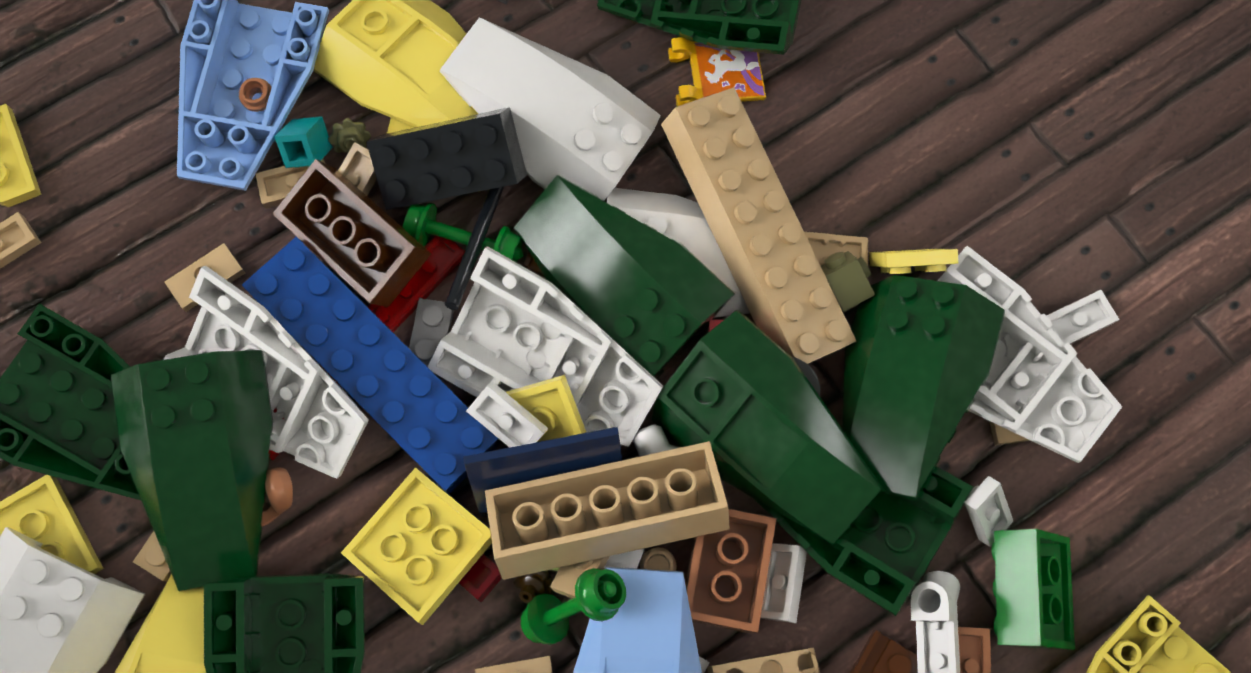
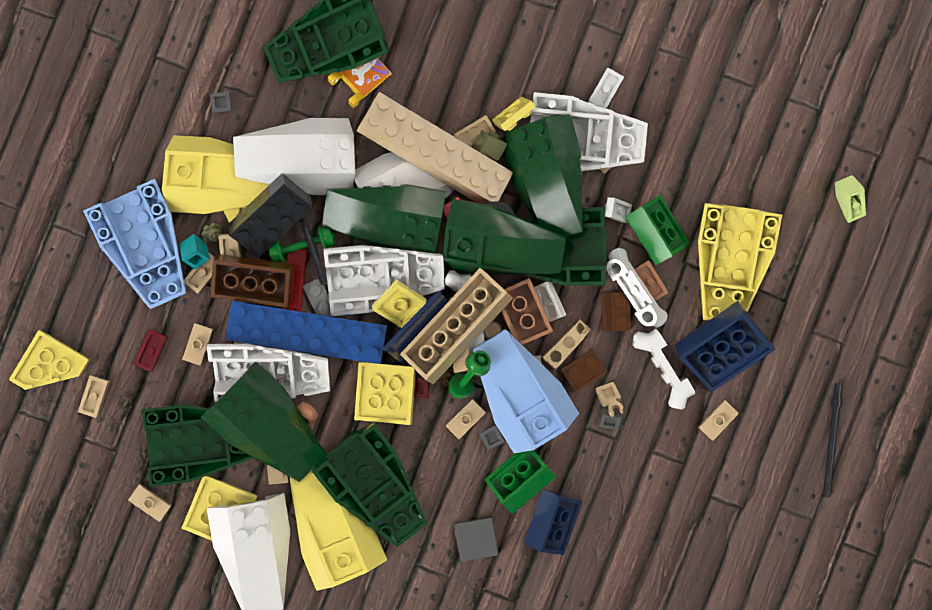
camera: 30 degrees left, 15 degrees up
nougat plate [239,78,272,112] -> none
white plate [466,381,548,448] -> none
none -> dark red plate [133,329,168,372]

